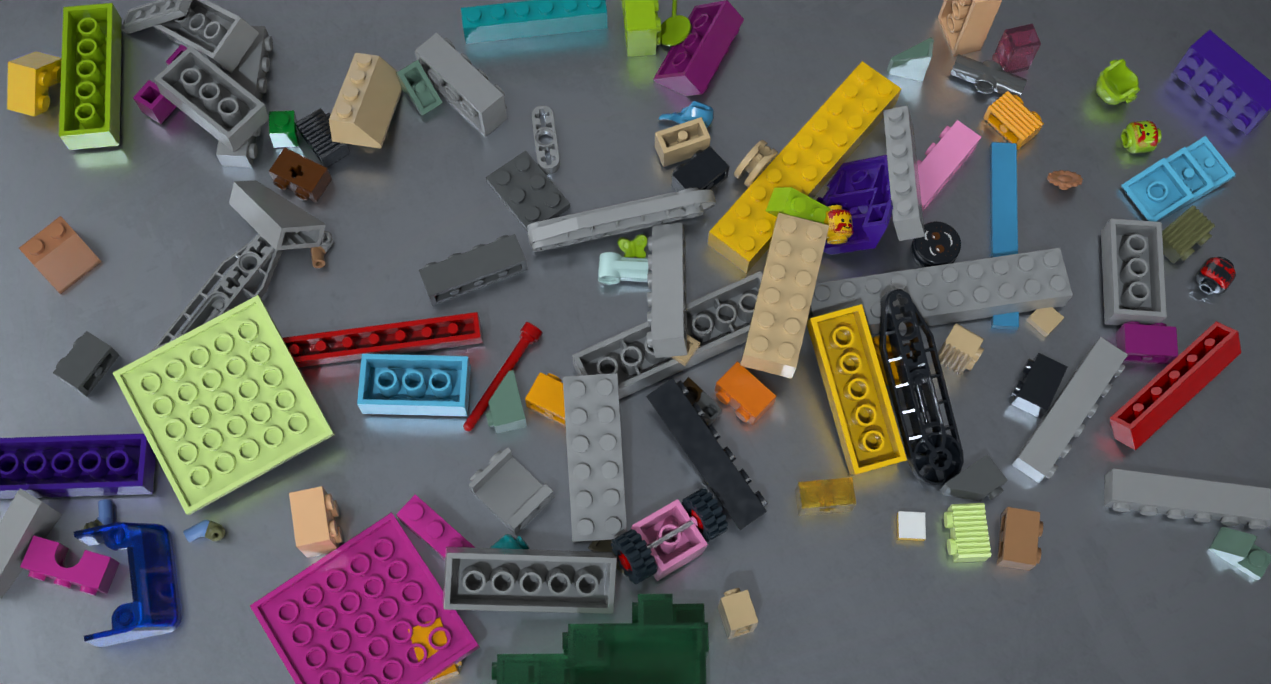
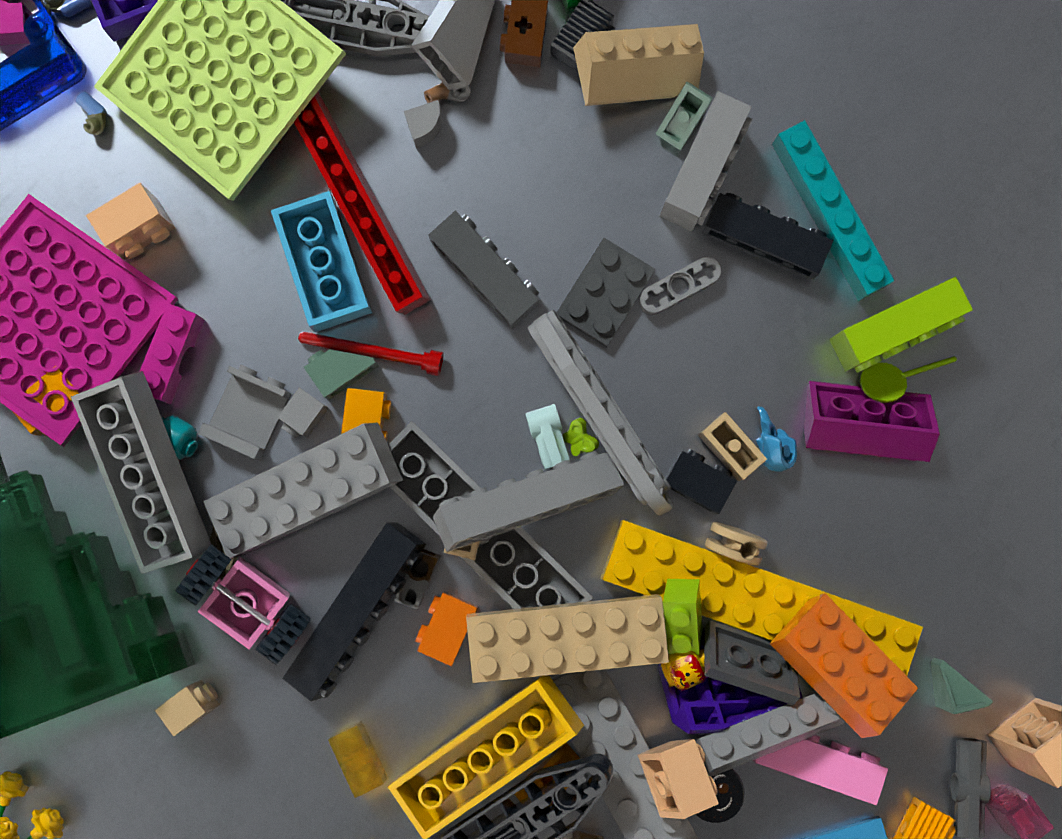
camera: 70 degrees right, 15 degrees up
none -> light grey brick [277,387,328,438]
none -> light grey brick [404,100,442,148]
none -> light nougat brick [638,739,719,819]
none -> black brick [702,193,834,280]
none -> dark grey plate [704,620,800,705]
none -> orange brick [770,593,918,738]

